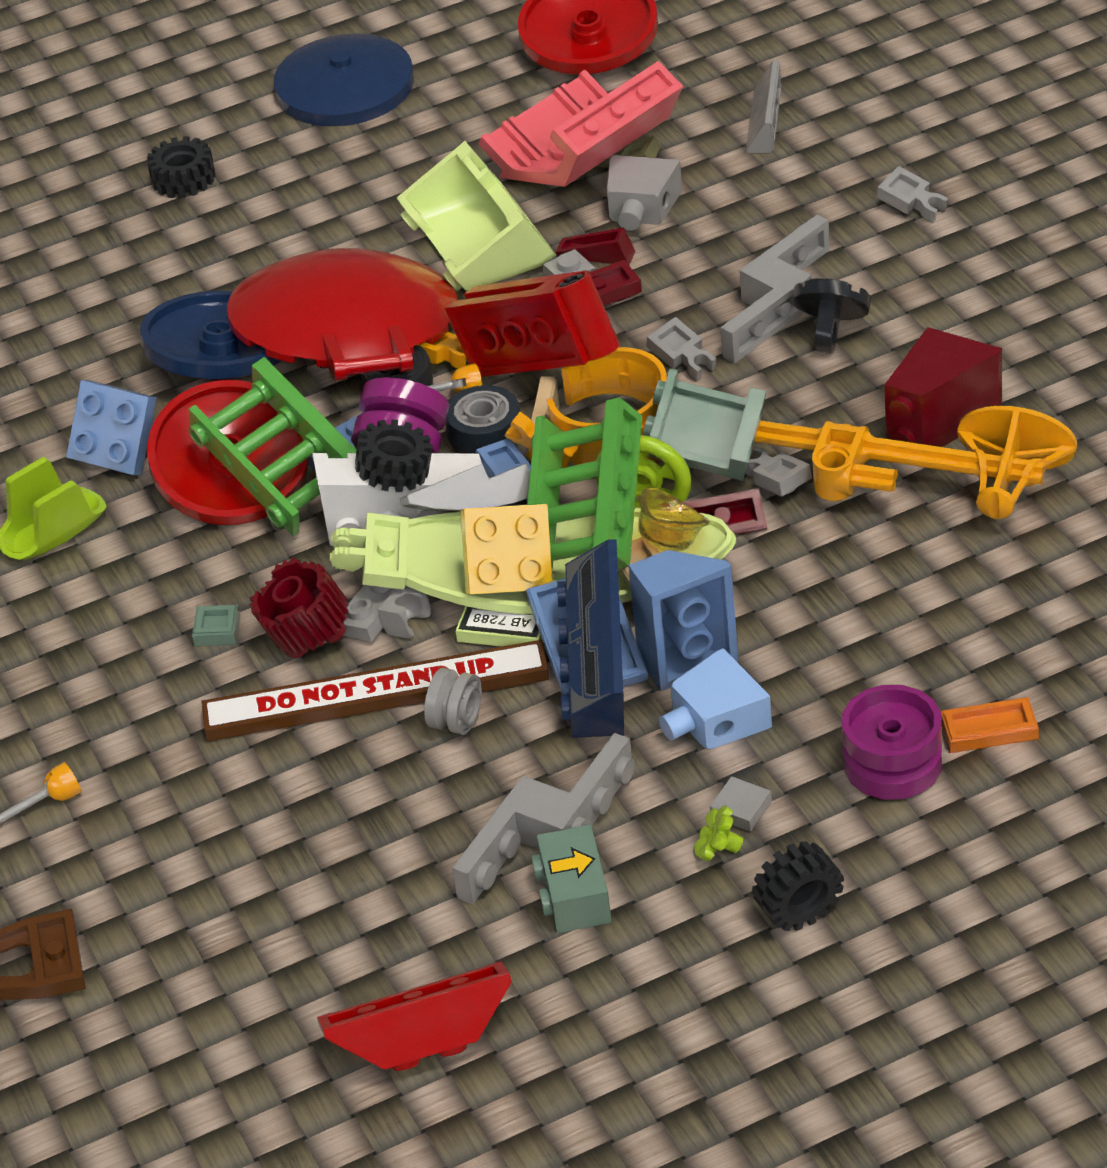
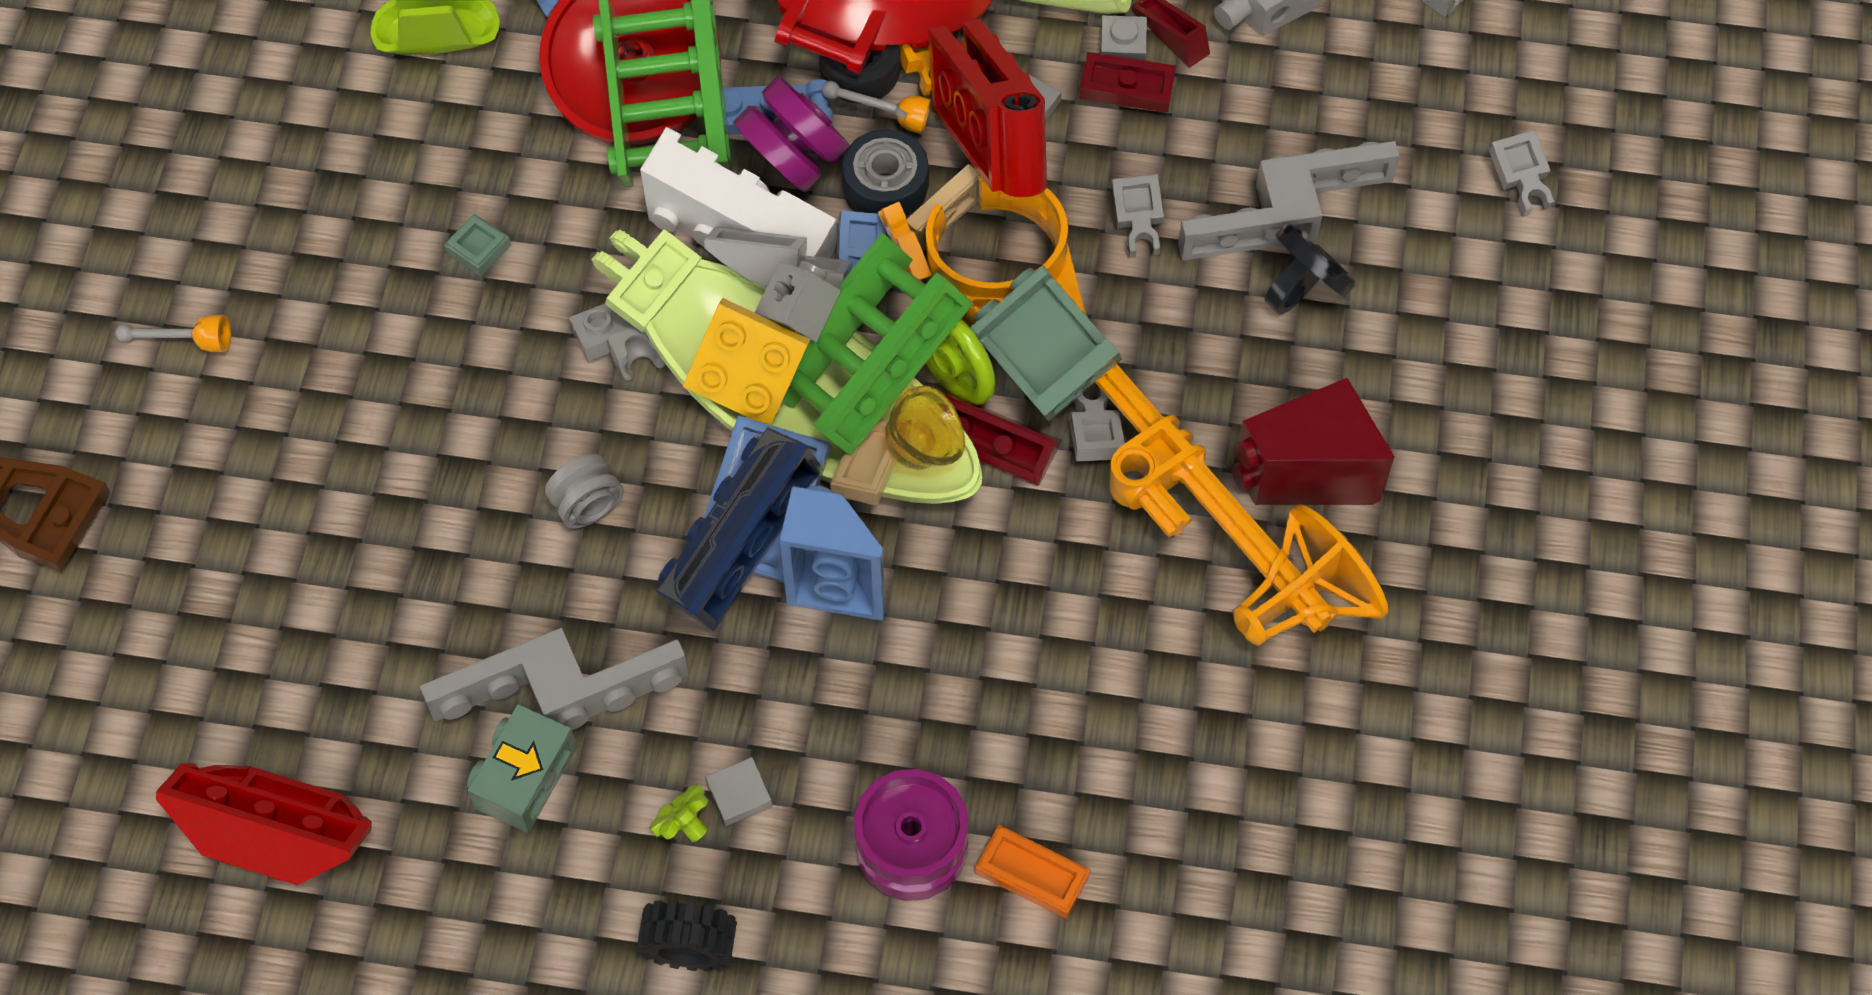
camera: 30 degrees right, 20 degrees up
tile [201,640,550,741] -> none
dark red brick [249,557,349,659] -> none
black tyre [355,419,433,492] -> none
tile [456,606,543,647] -> none
light blue torso [659,648,772,749] -> none
none -> light grey brick [755,261,841,343]

